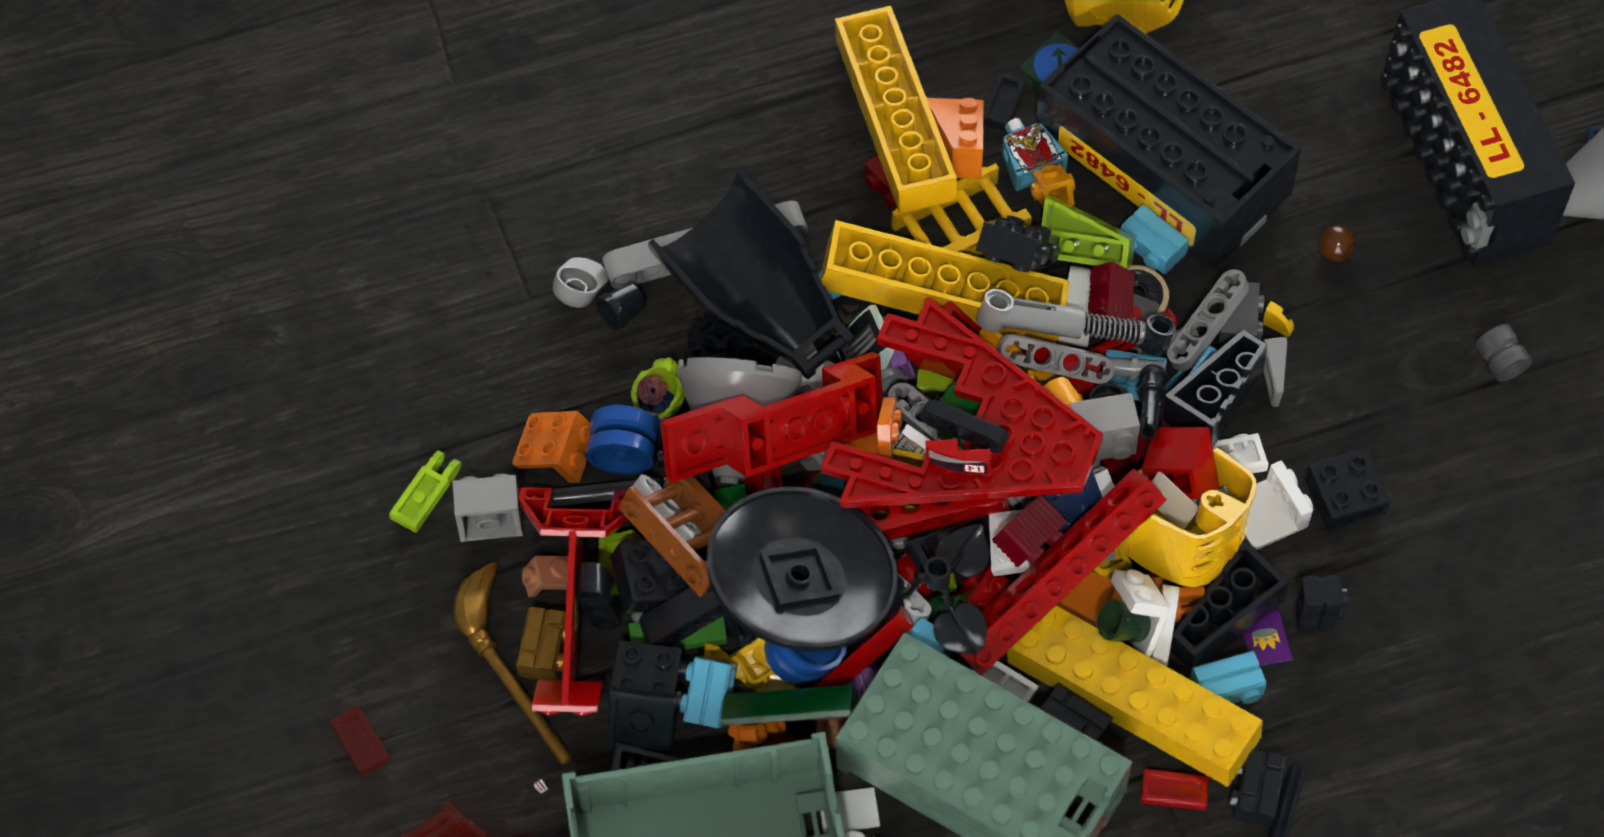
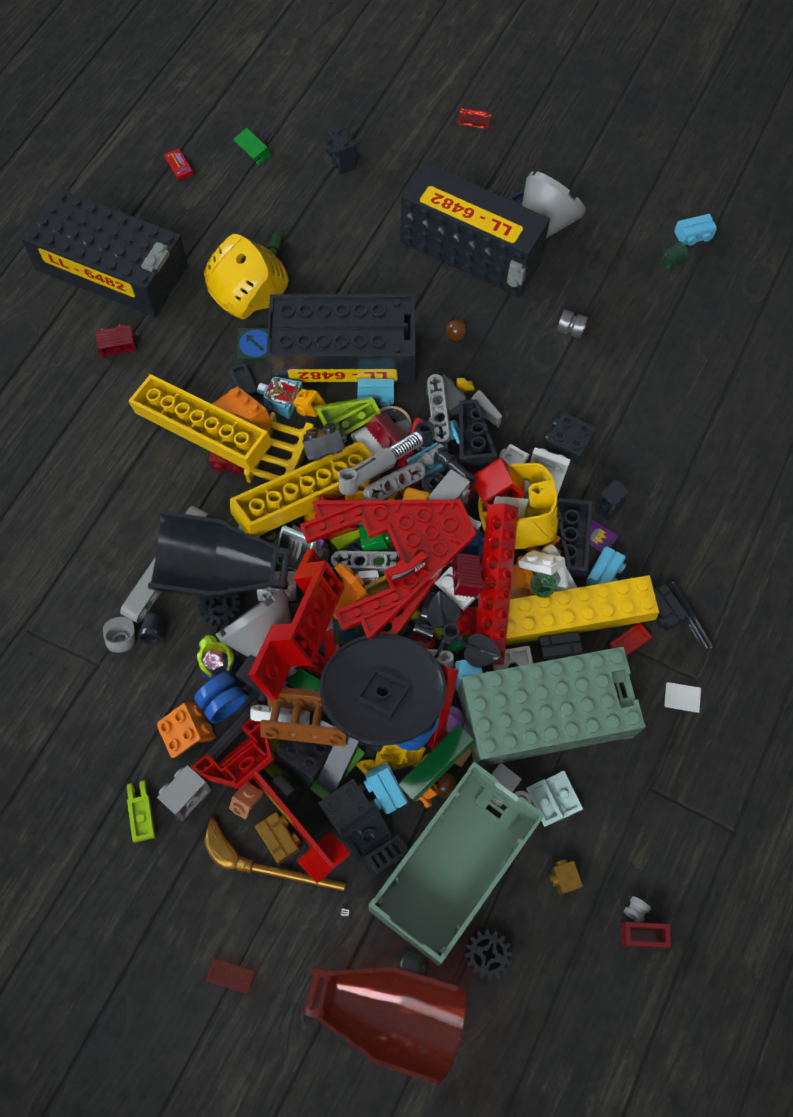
camera: 45 degrees left, 5 degrees up
black beam [920,400,1009,453] -> none

